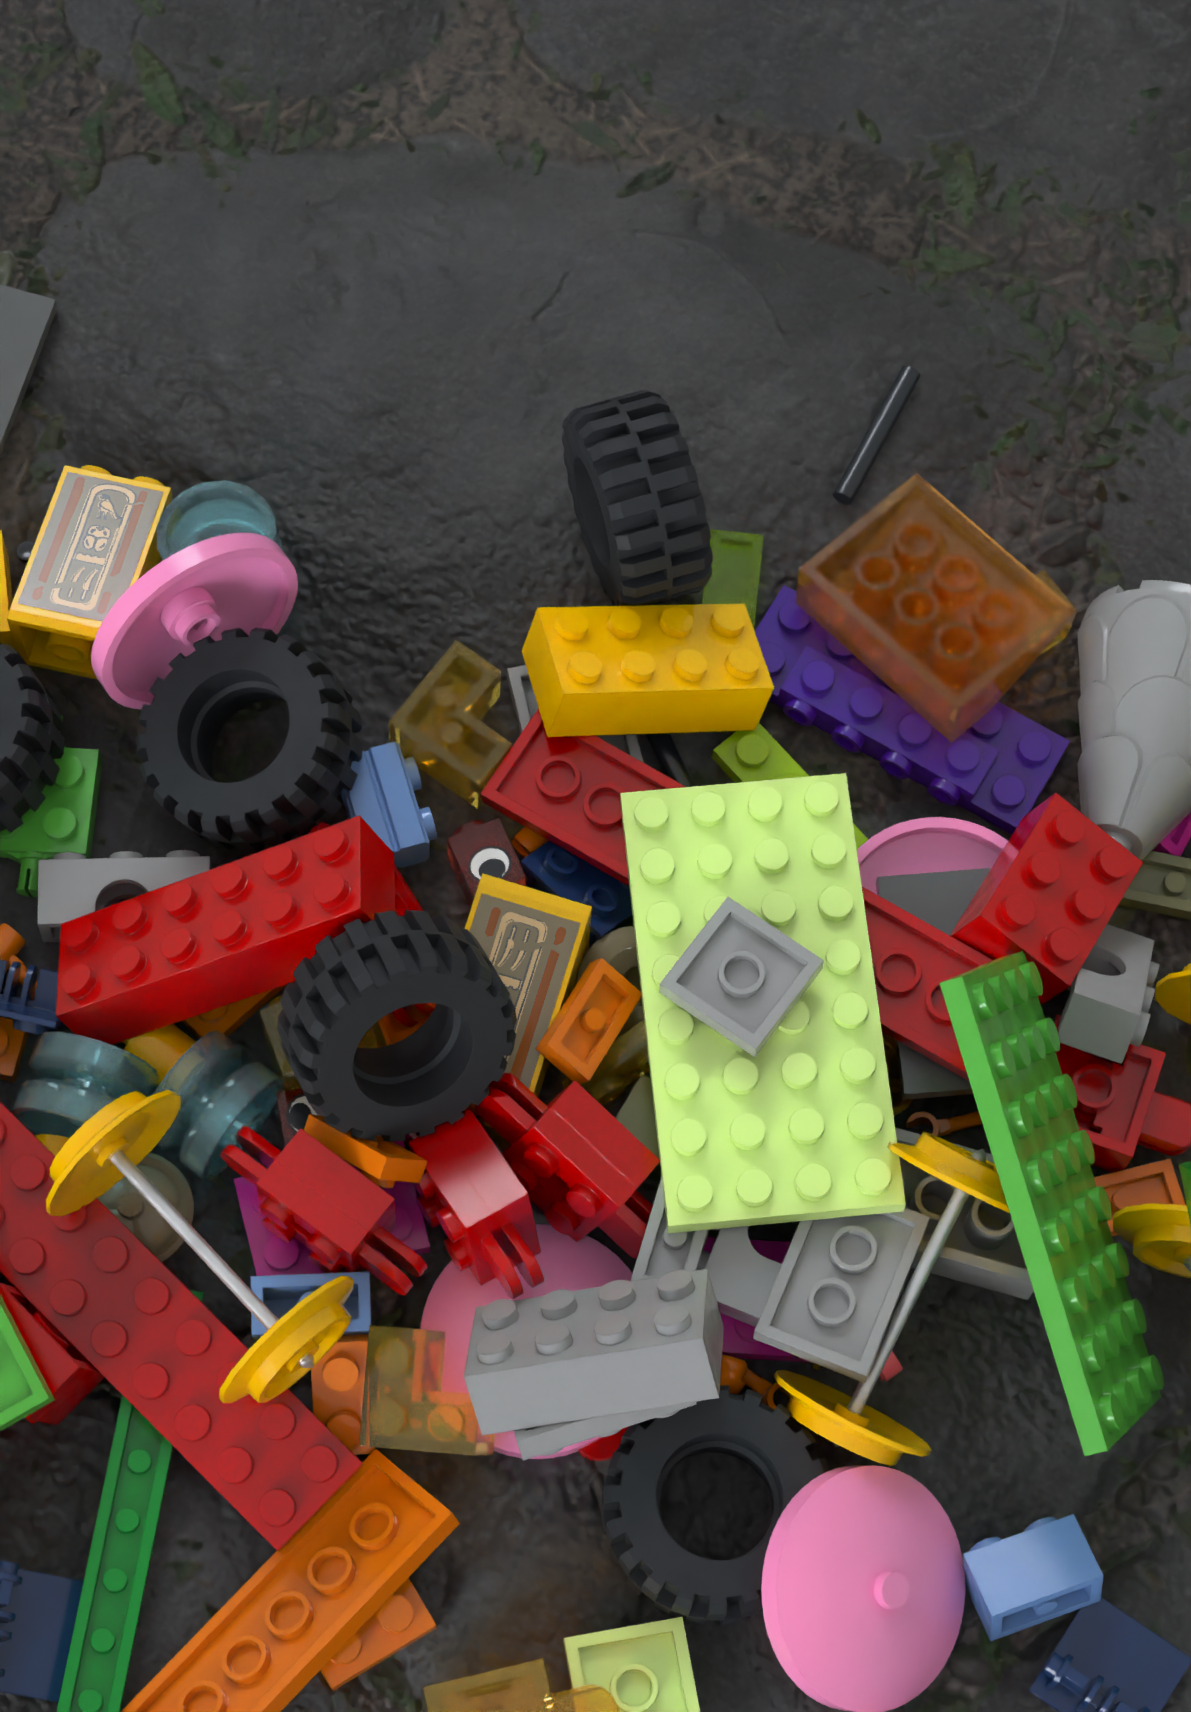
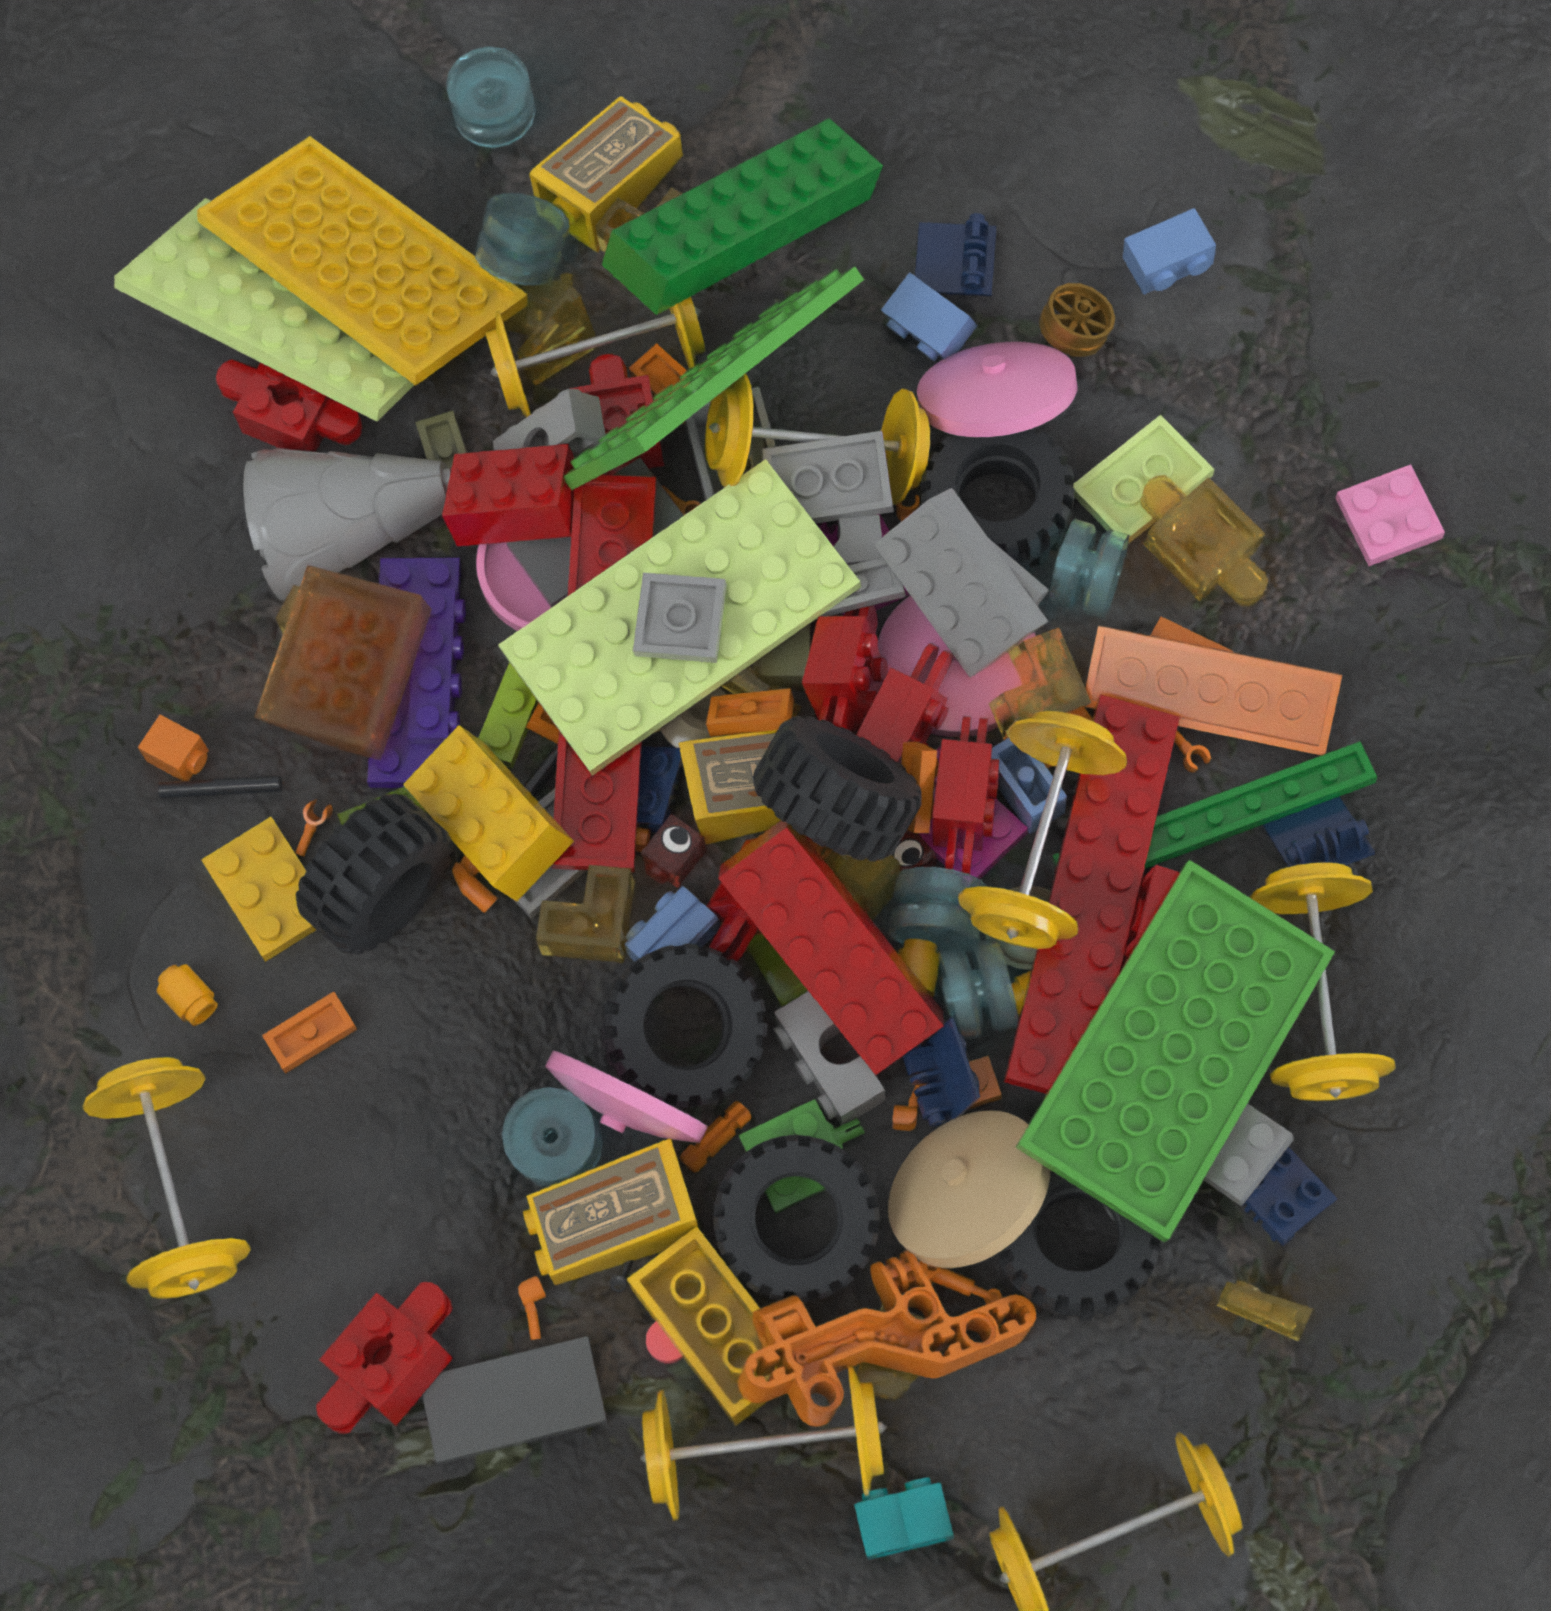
camera: 105 degrees left, 0 degrees up
none -> yellow axle [83,1057,251,1299]
none -> orange brick [138,714,209,781]
none -> light orange brick [156,964,218,1026]
none -> yellow plate [201,817,316,962]
none -> orange plate [262,991,357,1074]
none -> orange hand [295,799,333,857]
none -> red brick [316,1282,453,1434]
none -> orange hand [518,1276,546,1340]
none -> orange axle [680,1101,751,1173]
none -> clear light blue wheel [1049,519,1130,619]
none -> orange hand [1174,730,1211,773]

